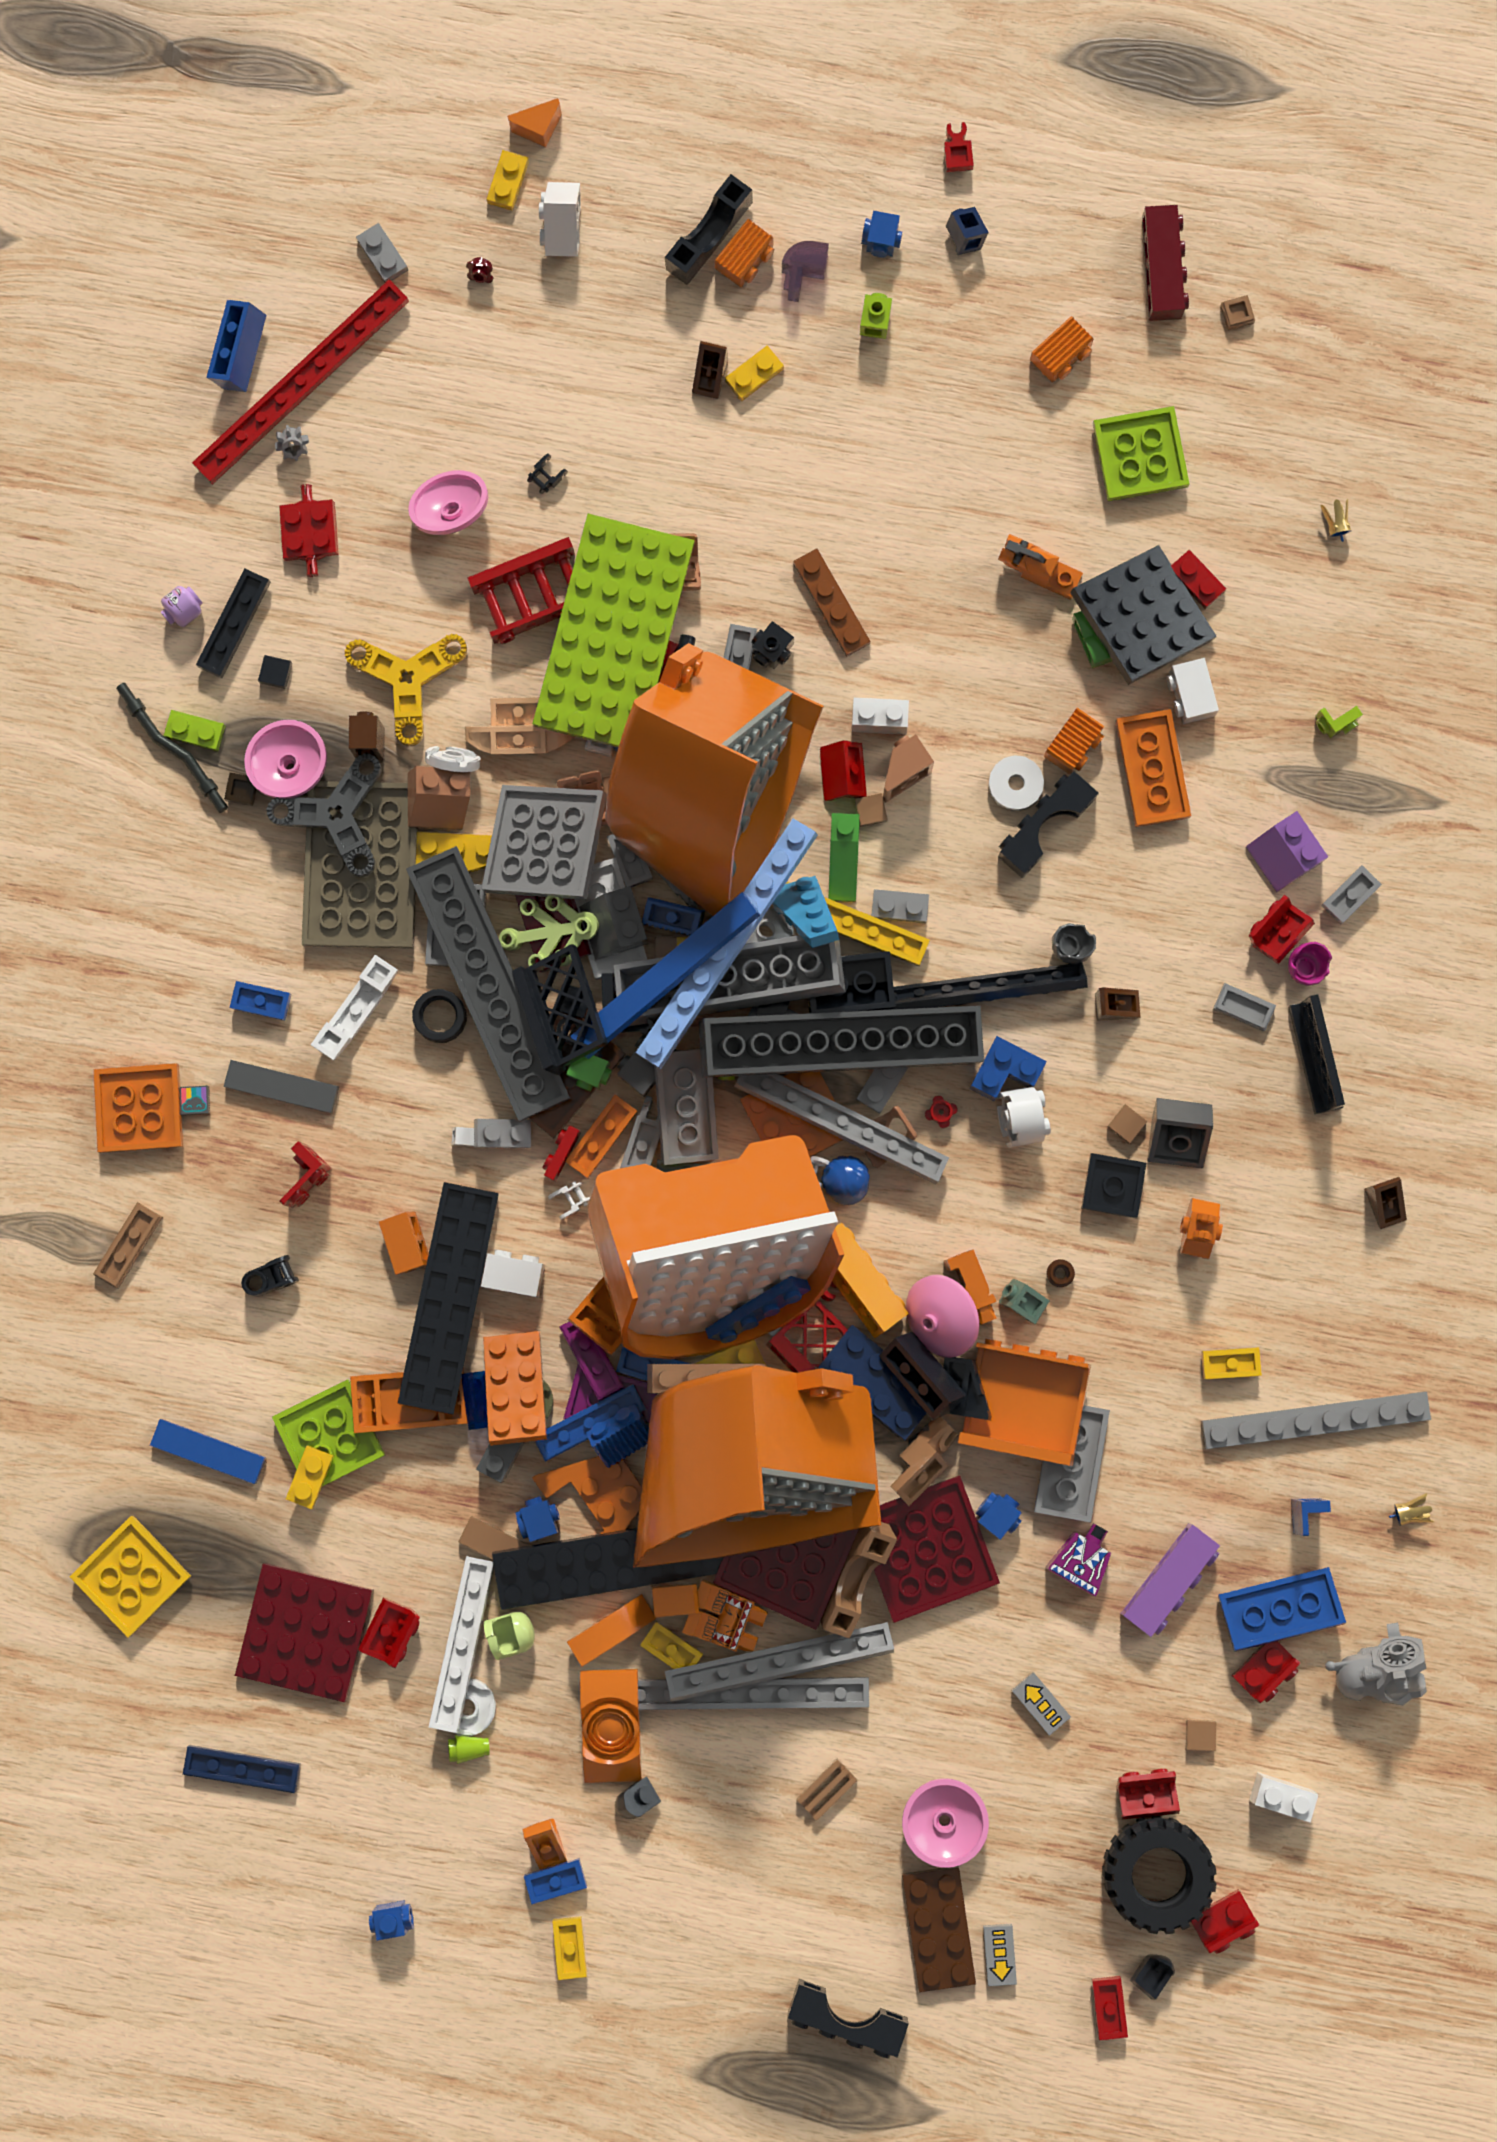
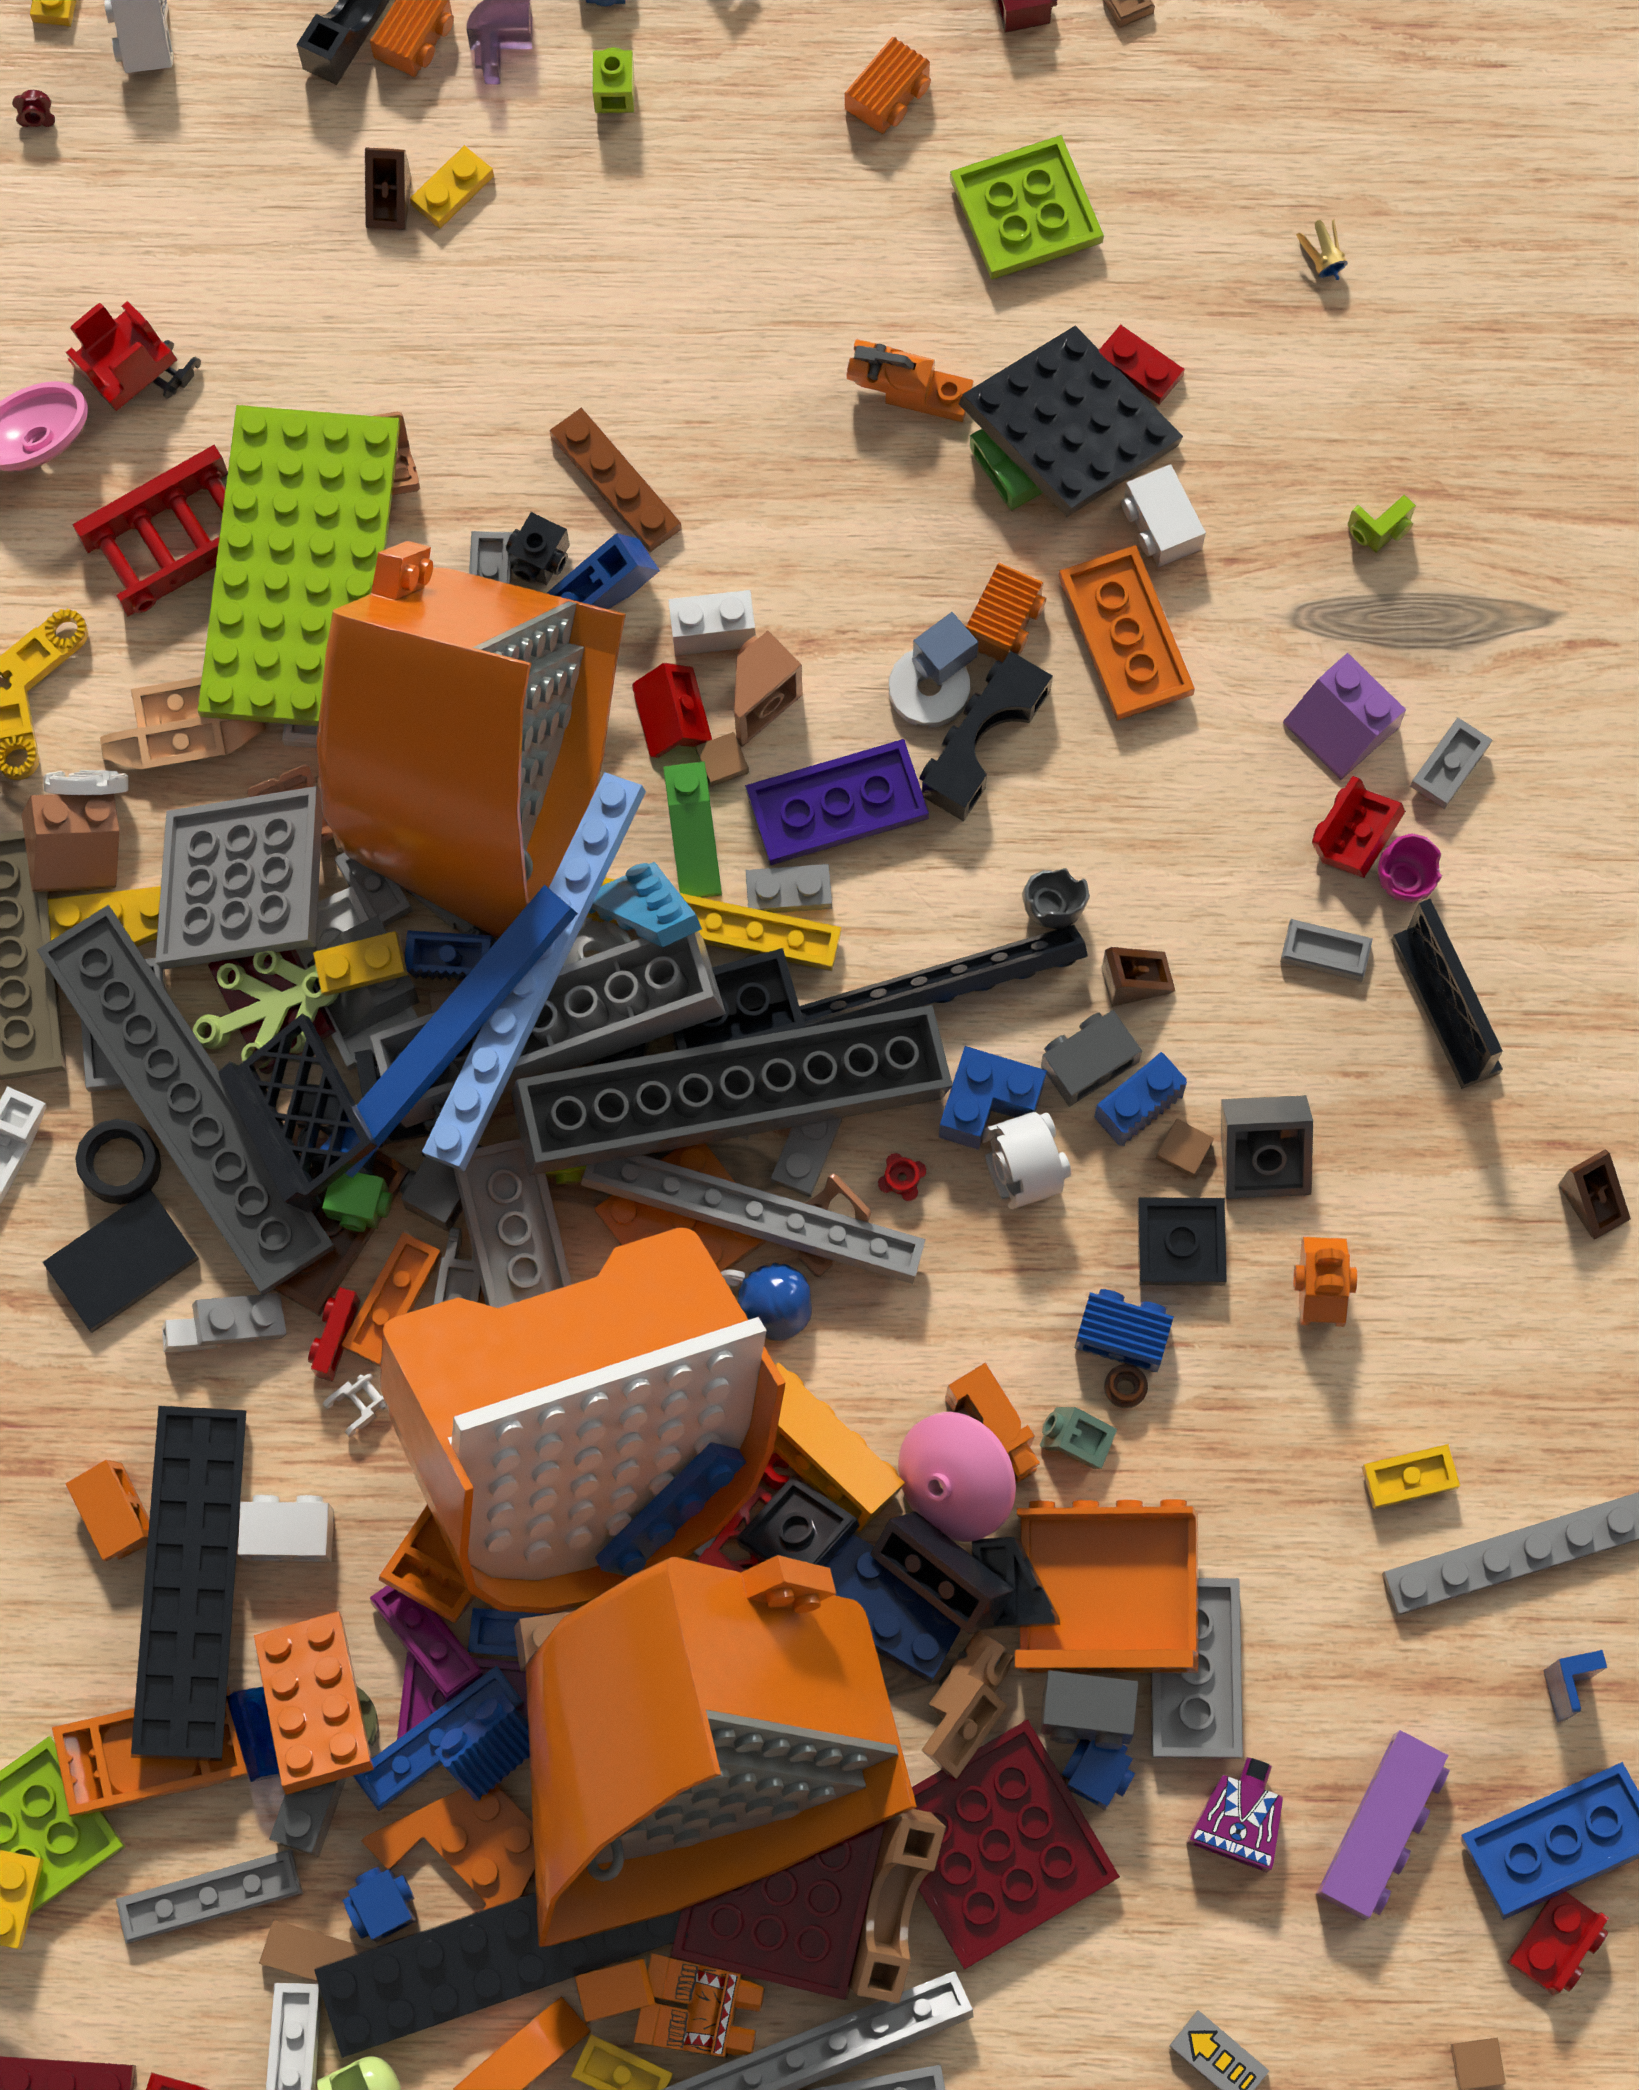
camera: 15 degrees left, 10 degrees down
none -> black tile [43,1189,199,1333]
none -> red panel [65,301,178,411]
none -> light grey tile [116,1849,303,1944]
none -> yellow plate [313,931,408,996]
none -> blue slope [546,533,660,609]
none -> black tile [735,1476,860,1566]
none -> dark purple plate [745,739,929,866]
none -> sand blue brick [912,612,978,686]
none -> dark grey slope [1040,1670,1138,1749]
none -> dark grey brick [1041,1010,1142,1107]
none -> blue brick [1074,1289,1174,1372]
none -> blue brick [1094,1052,1187,1146]

